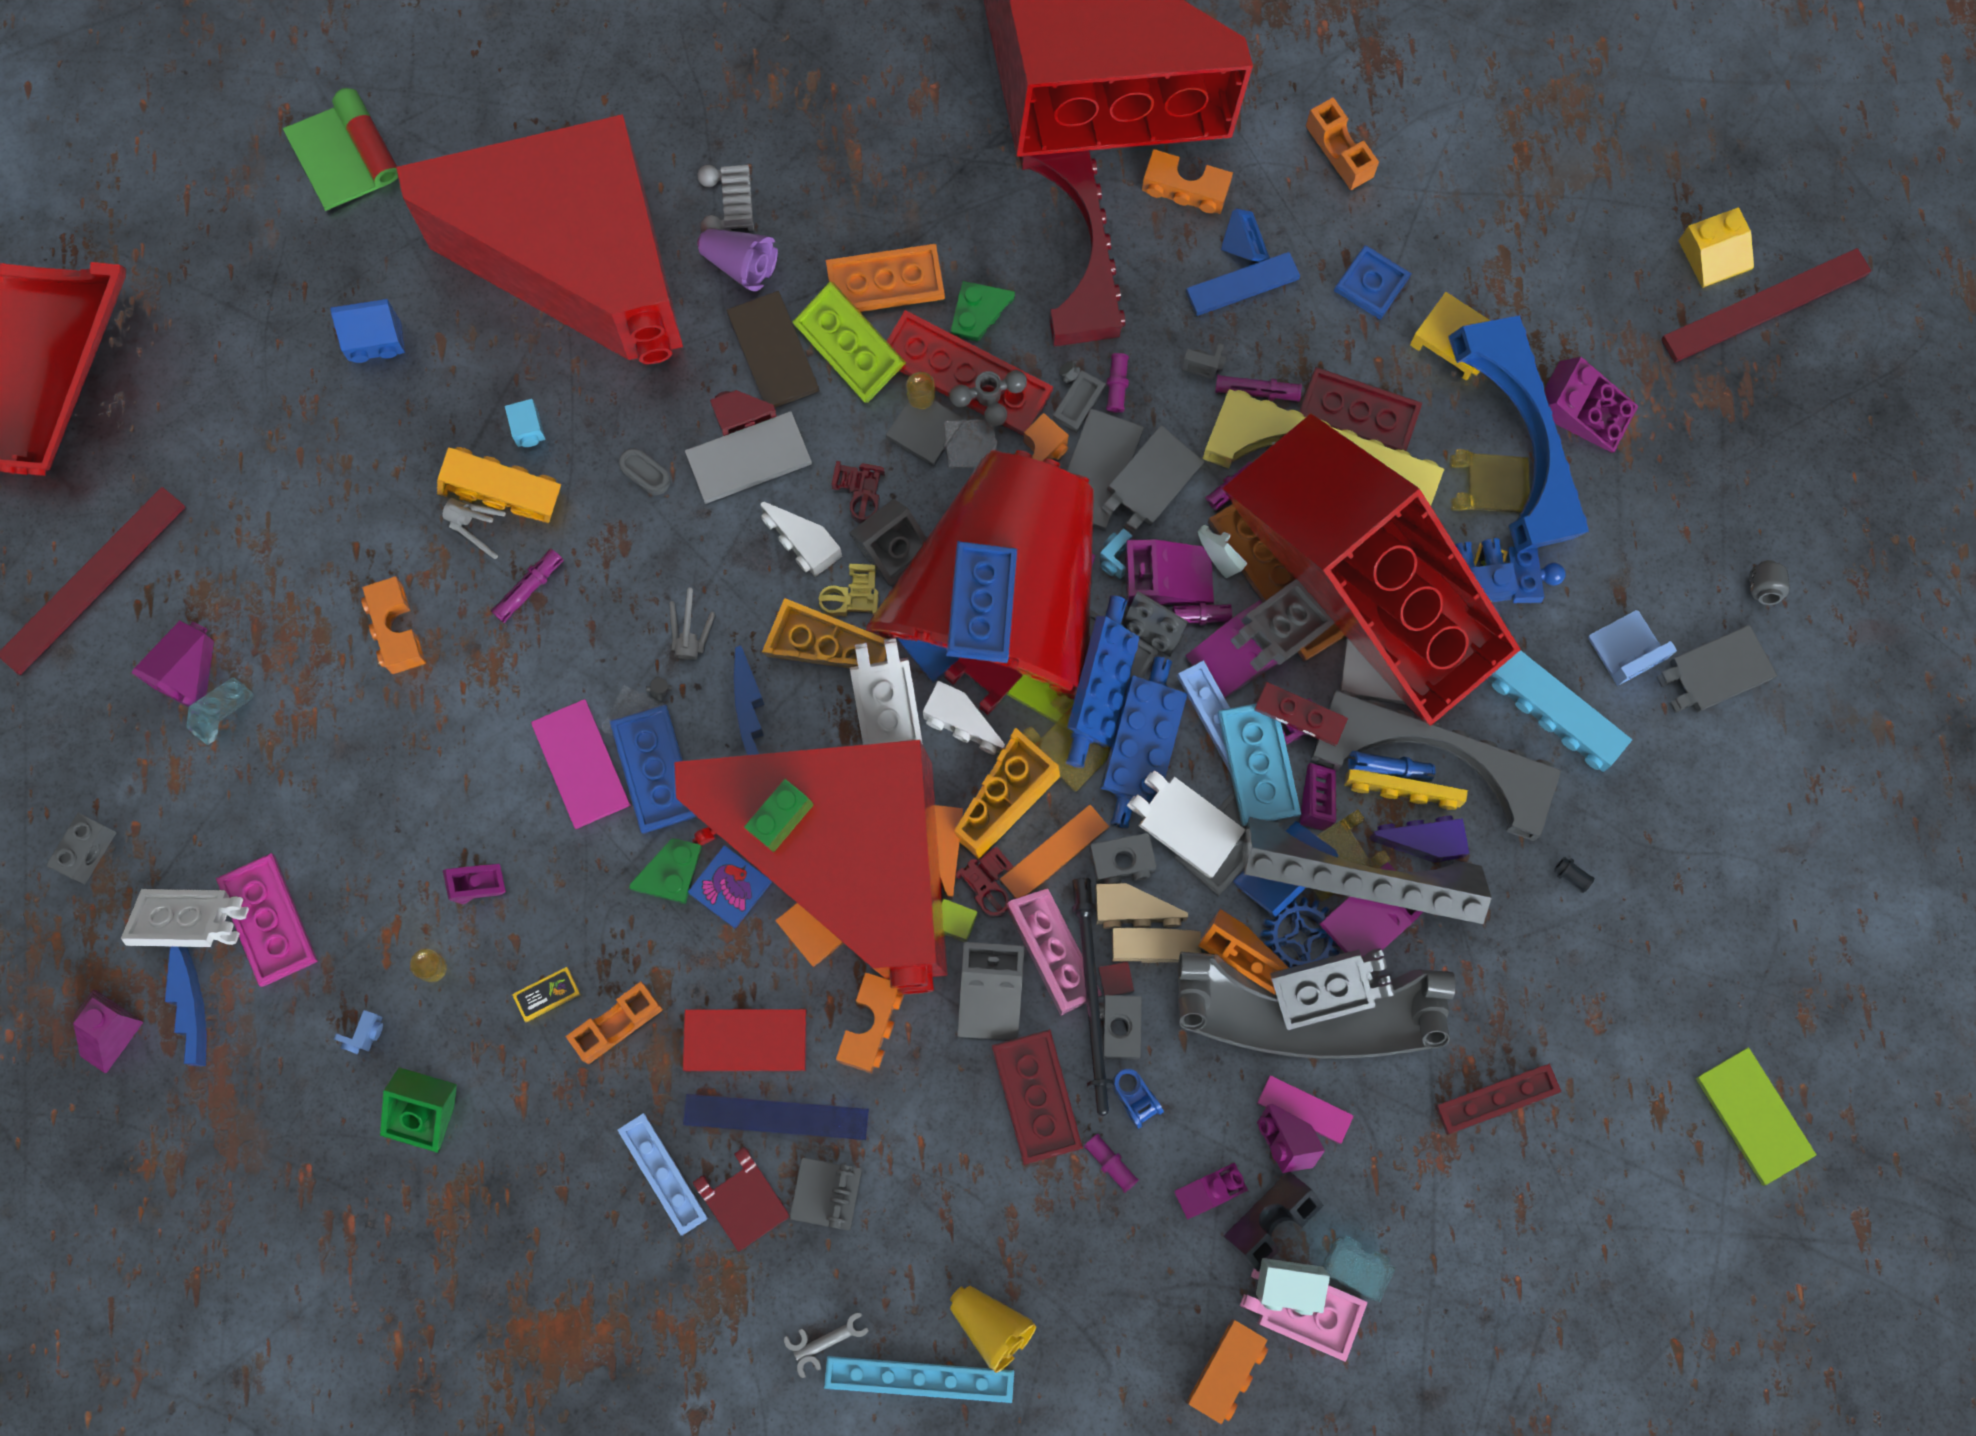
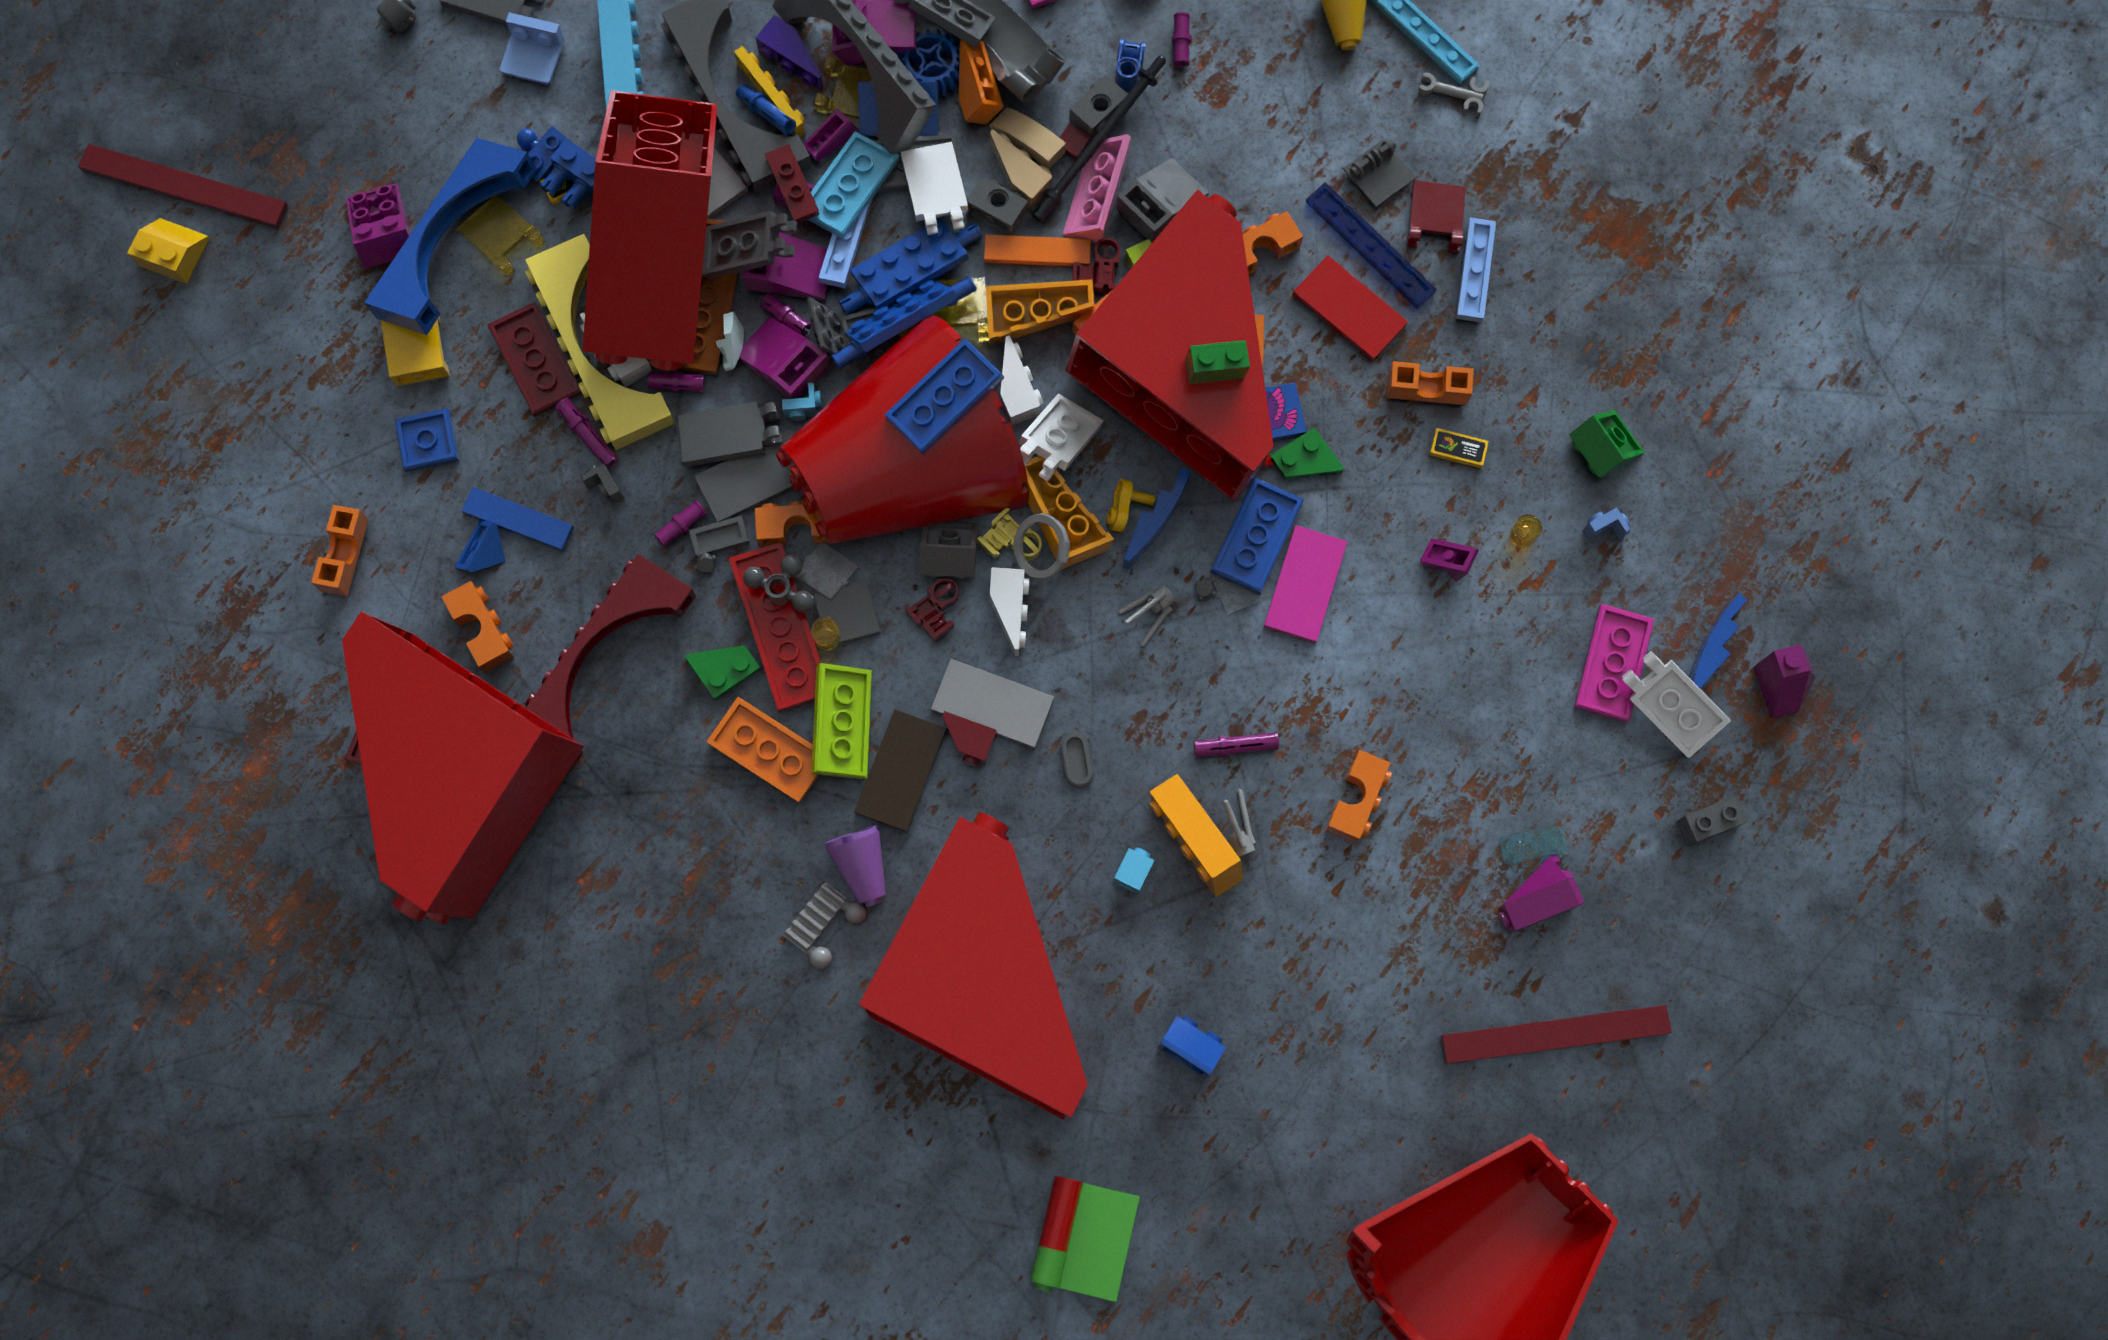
camera: 140 degrees left, 0 degrees up
dark red tile [991,1029,1083,1165] -> none
none -> light grey piece [1014,514,1070,579]
none -> yellow piece [1106,479,1155,533]

